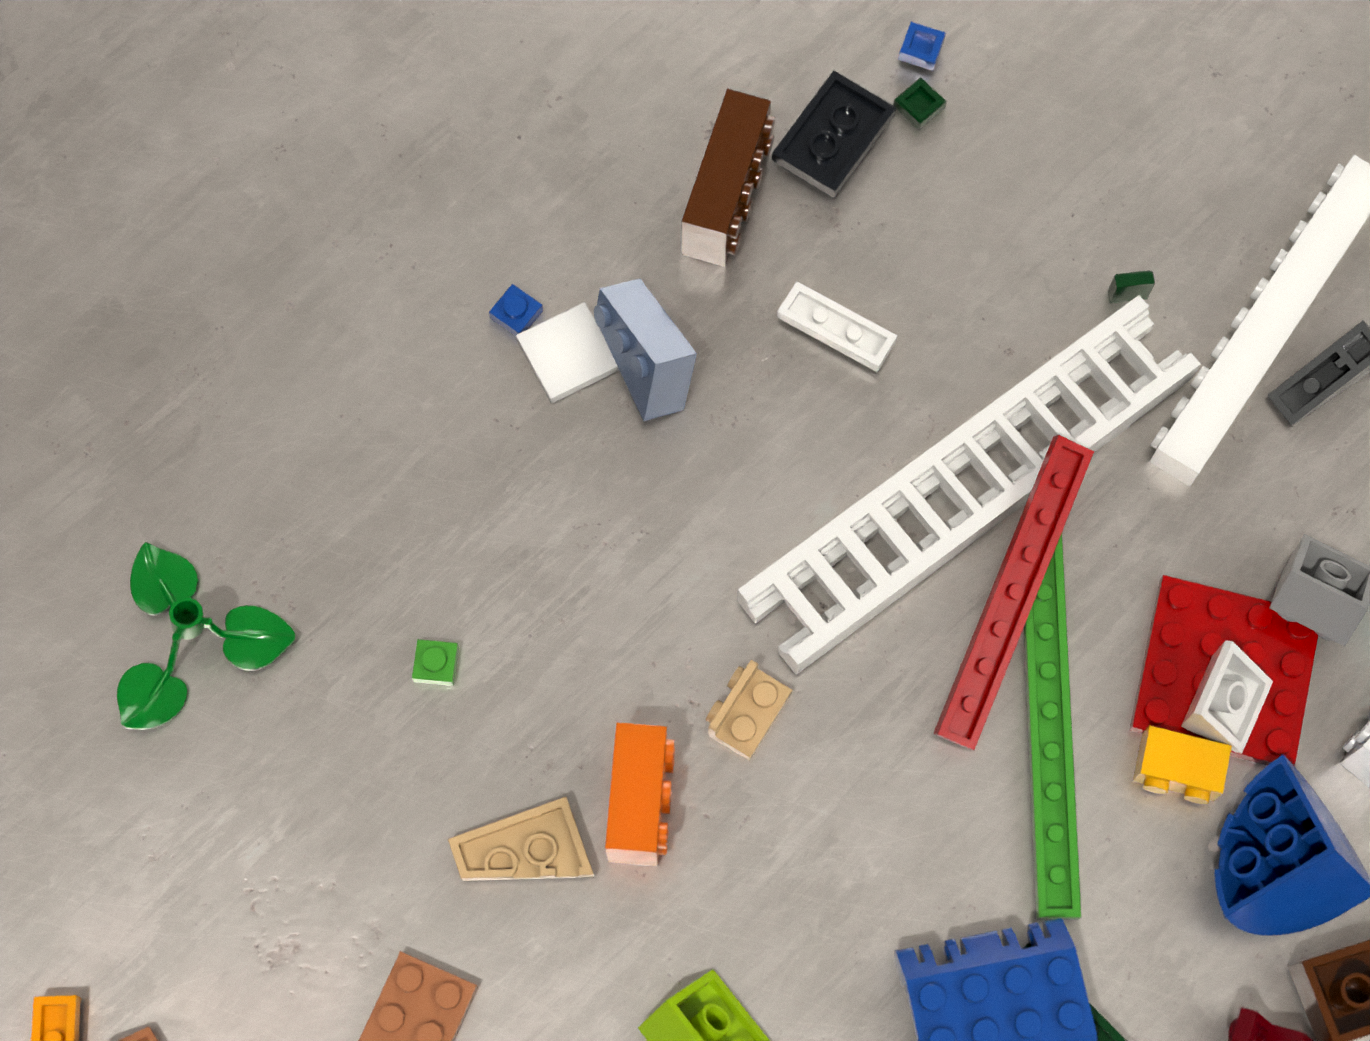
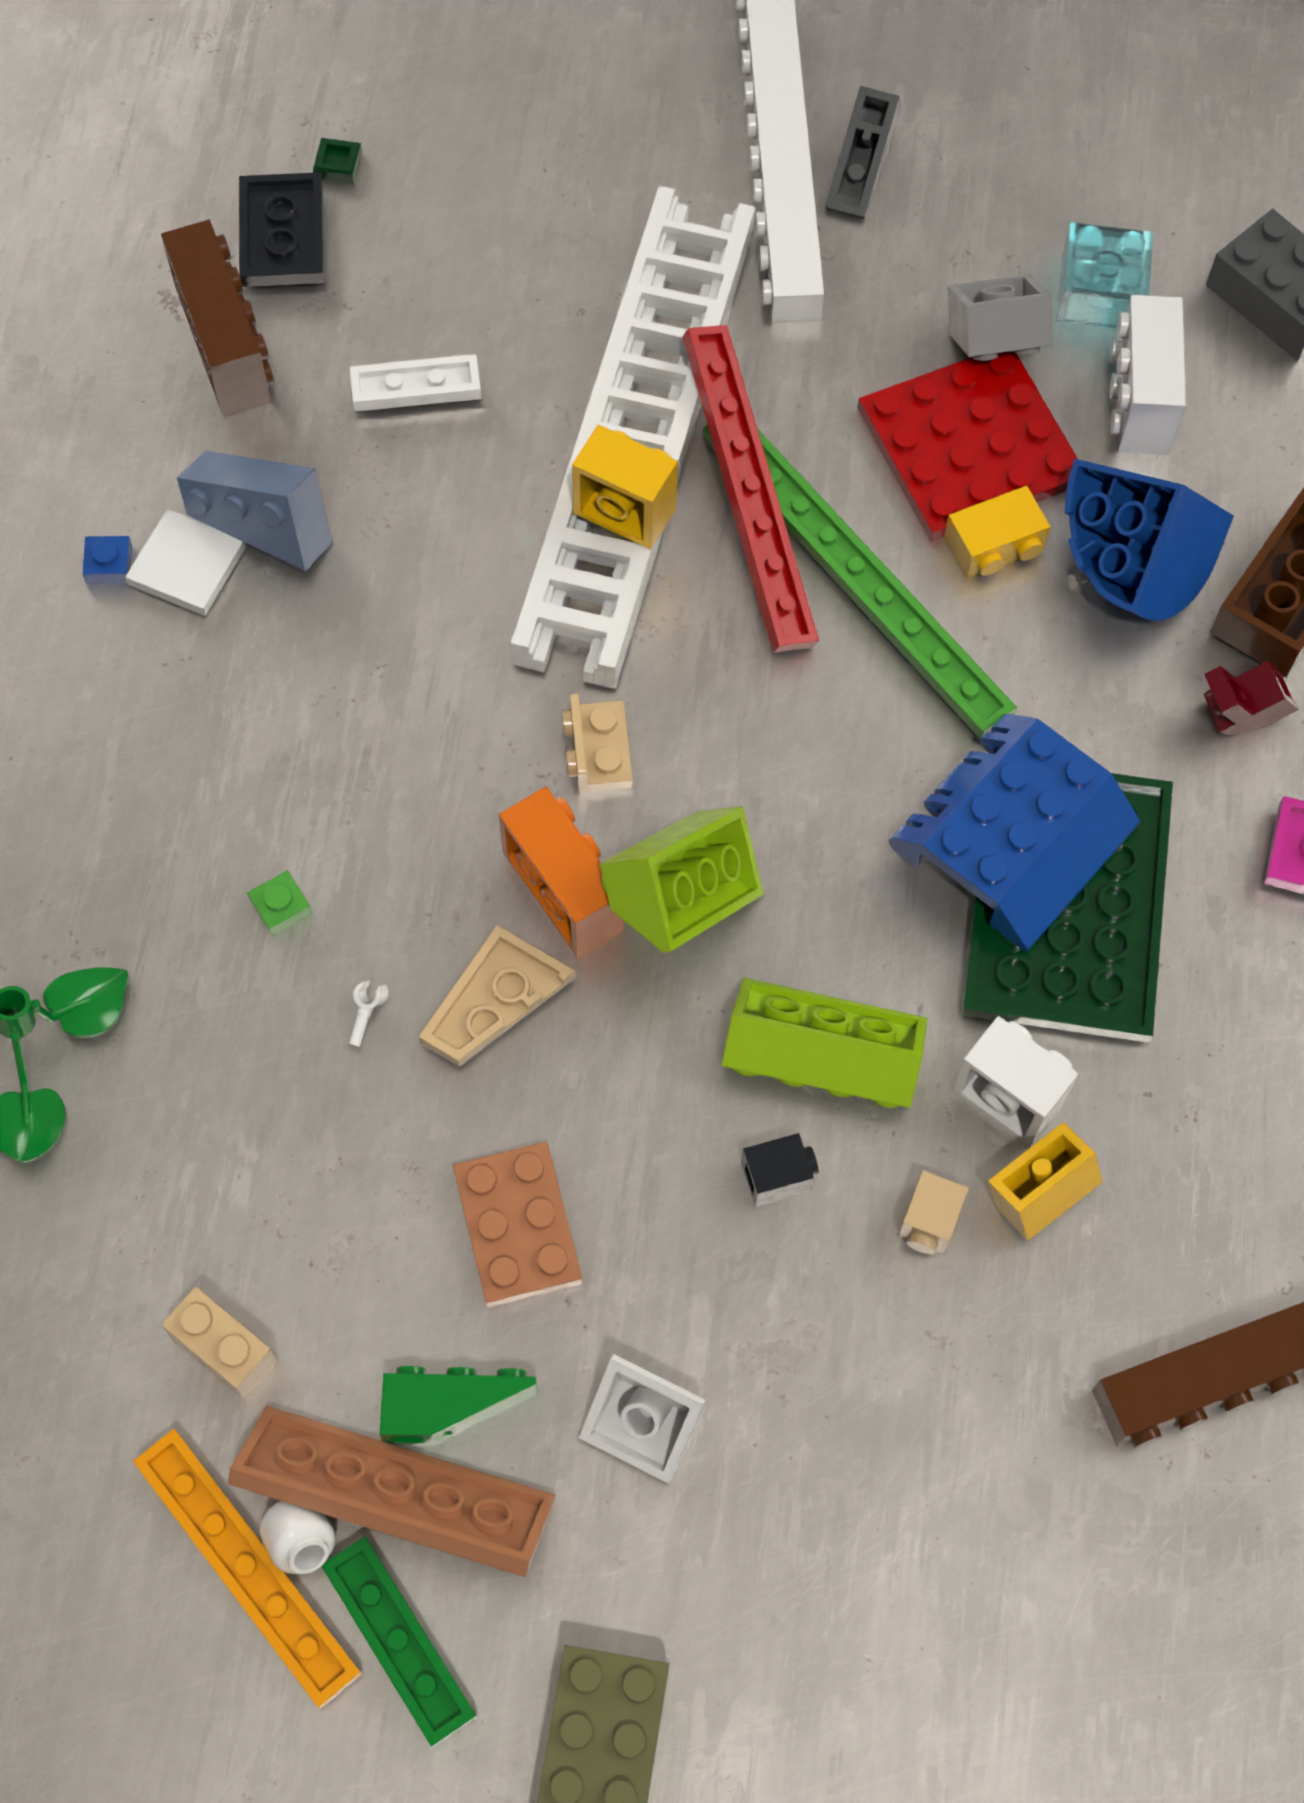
camera: 40 degrees left, 5 degrees down
blue plate [898,22,946,71] -> none
dark green tile [1108,270,1155,303] -> none
white slope [1181,640,1273,753] -> none
none -> tan brick [161,1286,278,1401]
none -> white hand [348,980,389,1047]
none -> yellow brick [572,424,678,550]
none -> lime slope [600,806,764,952]

